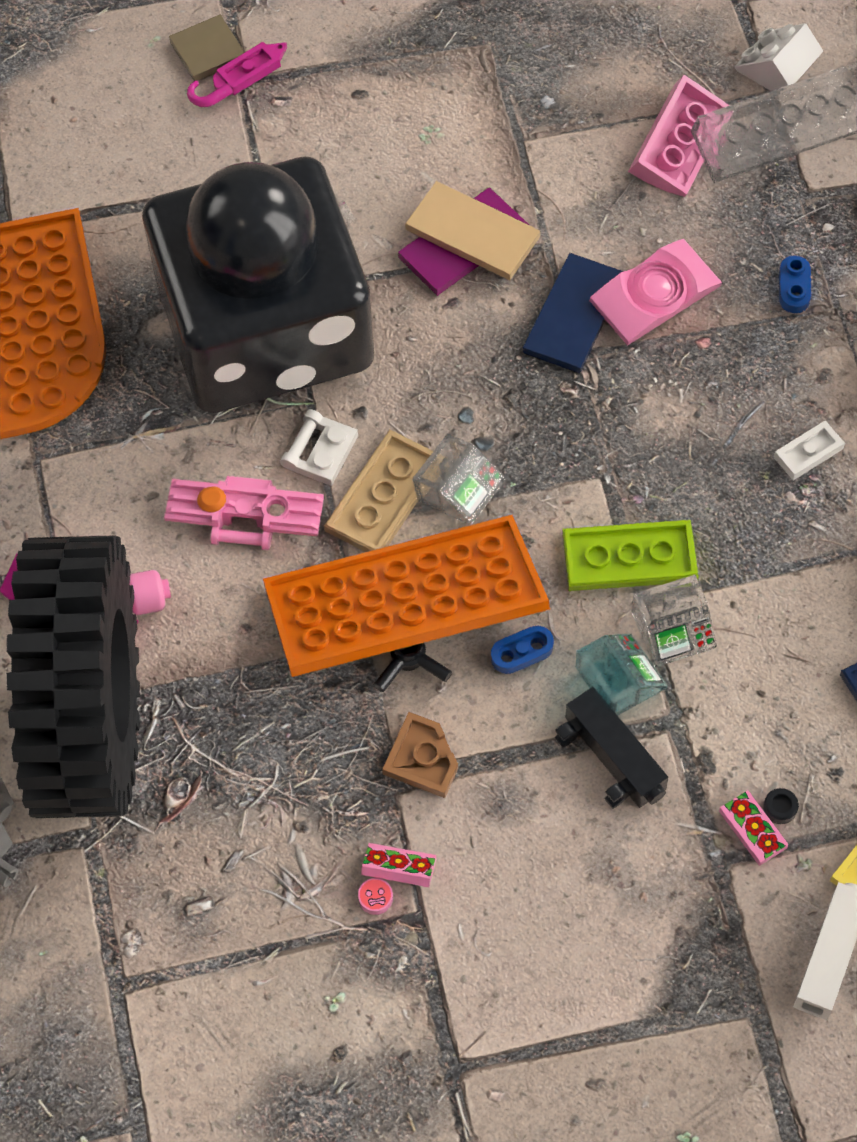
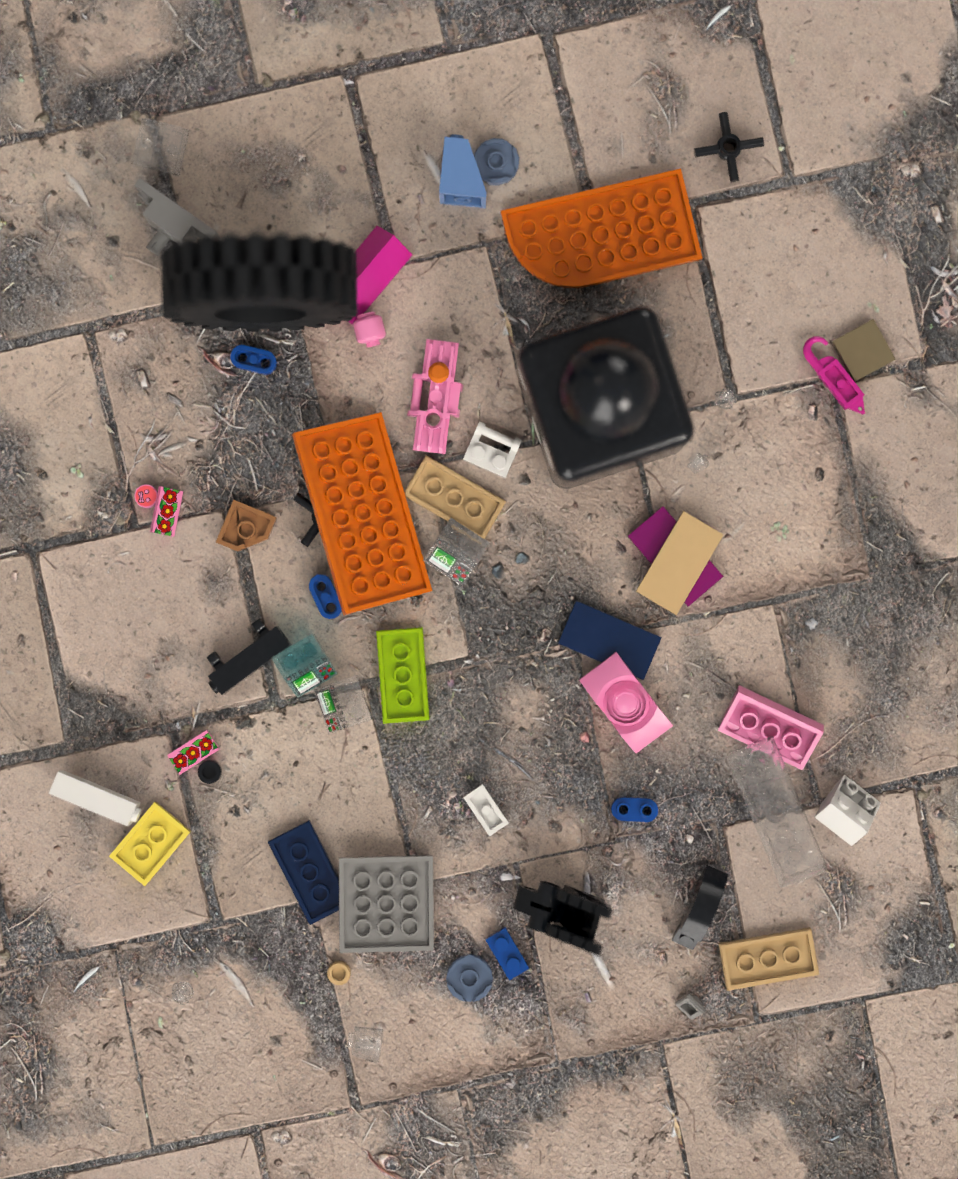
camera: 85 degrees right, 25 degrees up
none -> blue plate [230,345,277,375]

